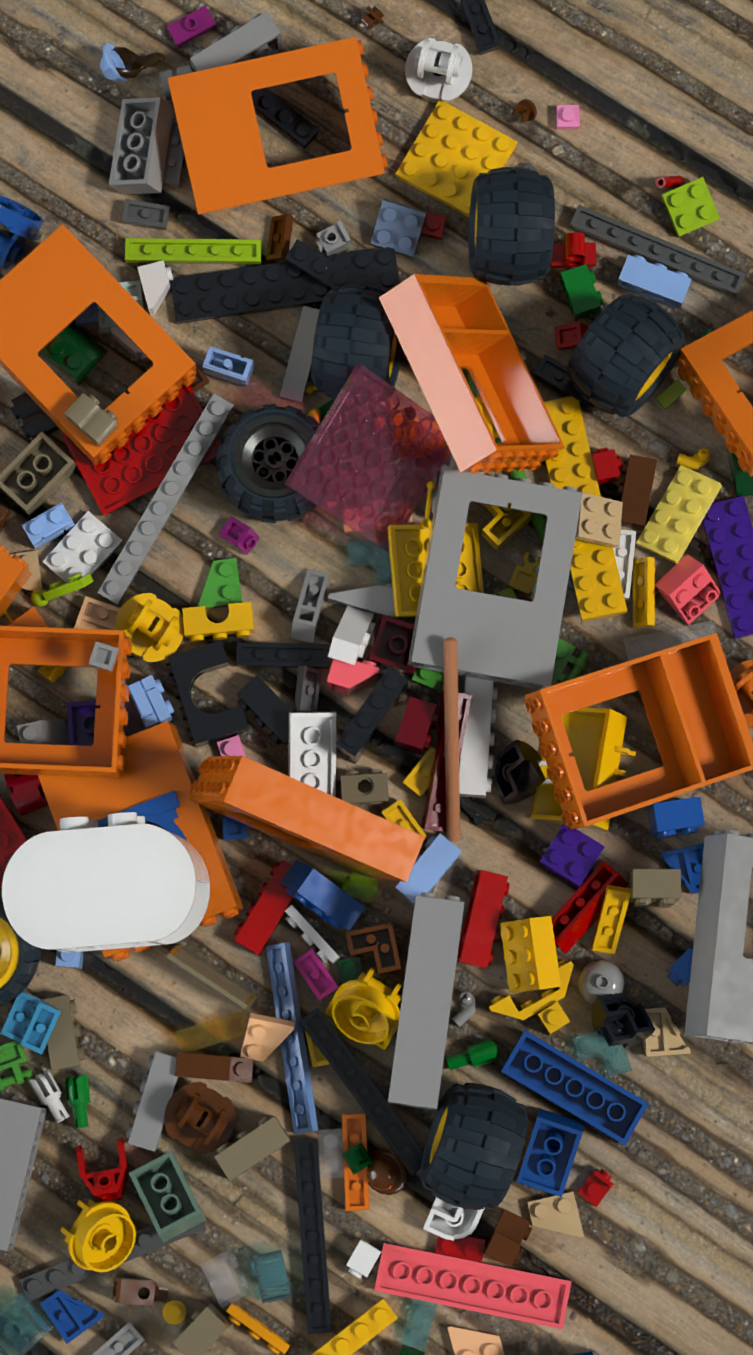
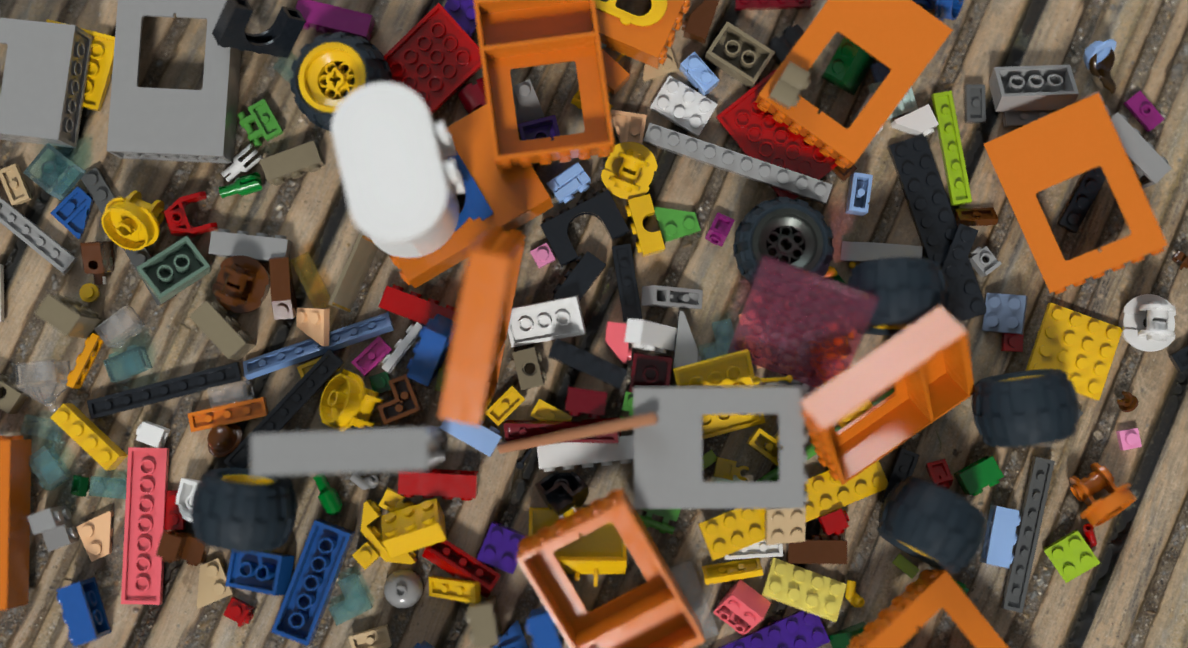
camera: 75 degrees right, 5 degrees up
dark azure slope [0,991,61,1055] -> none
lime plate [31,573,94,607] -> none
light grey plate [88,641,119,672] -> none
dark grey plate [293,666,322,712] -> none
dark green plate [342,1142,373,1175] -> none
red tile [551,232,597,268] -> none
black brick [591,993,655,1048] -> none
none -> yellow plate [378,487,415,512]
none -> orange piece [1069,462,1137,527]

